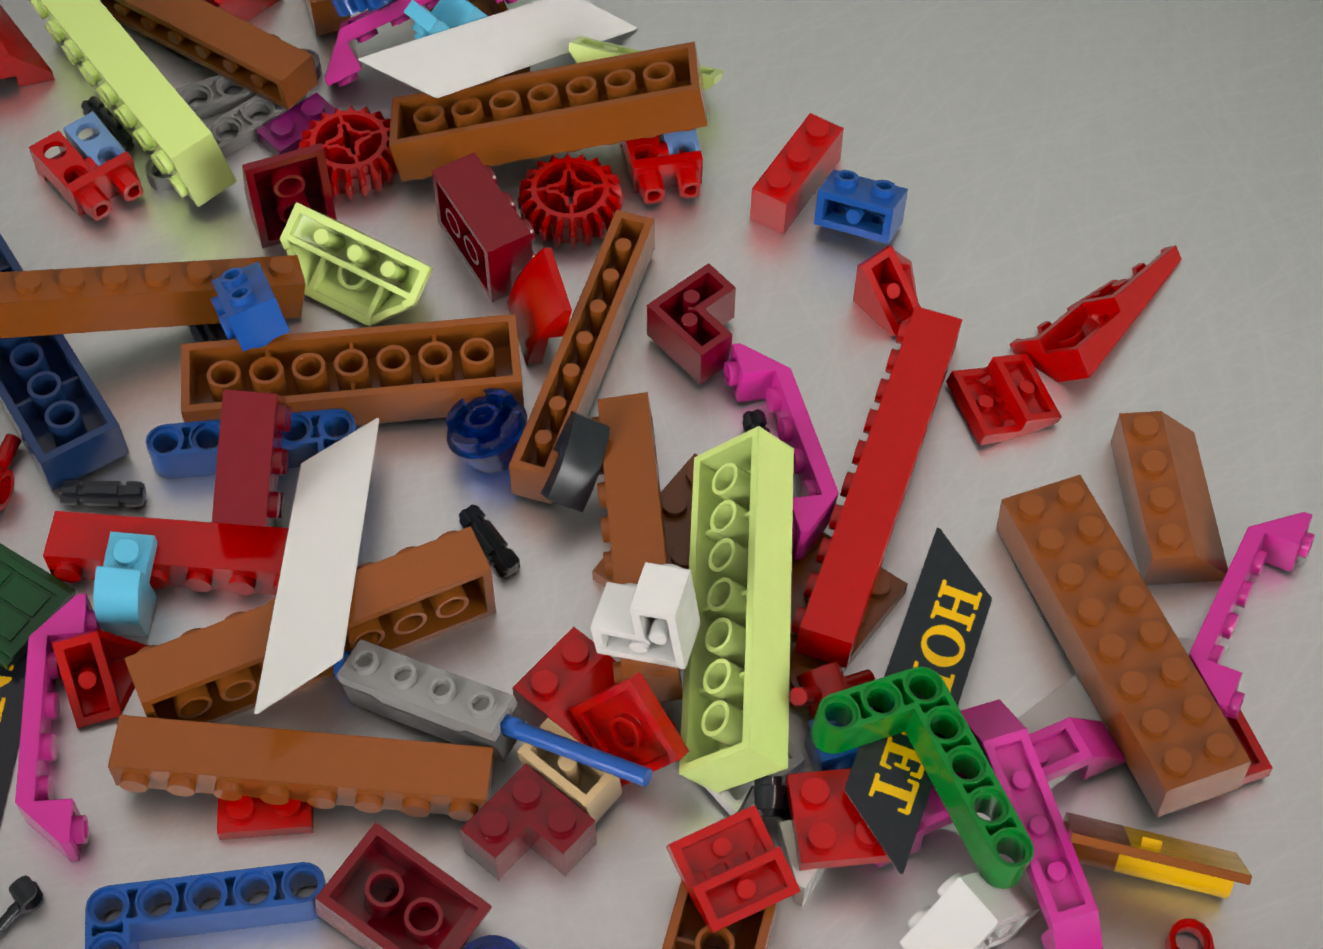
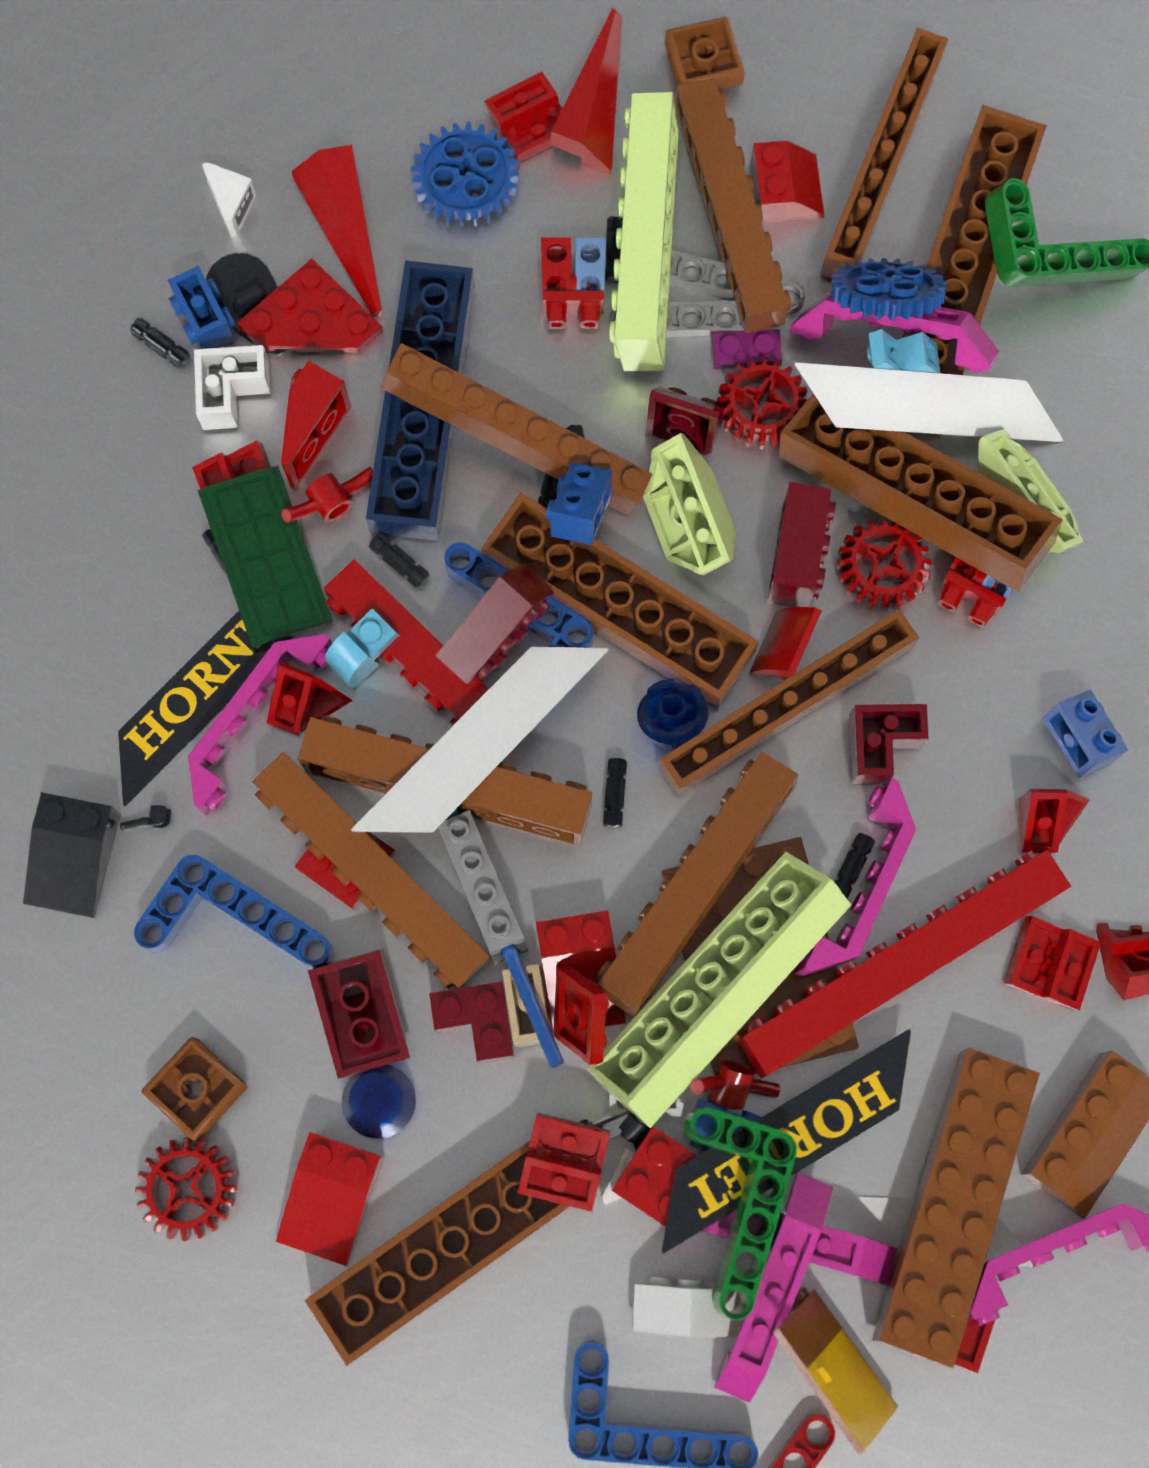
camera: 40 degrees right, 20 degrees up
black slope [541,411,610,513] -> none
white brick [590,562,701,669] -> none
red brick [750,113,844,235] -> none

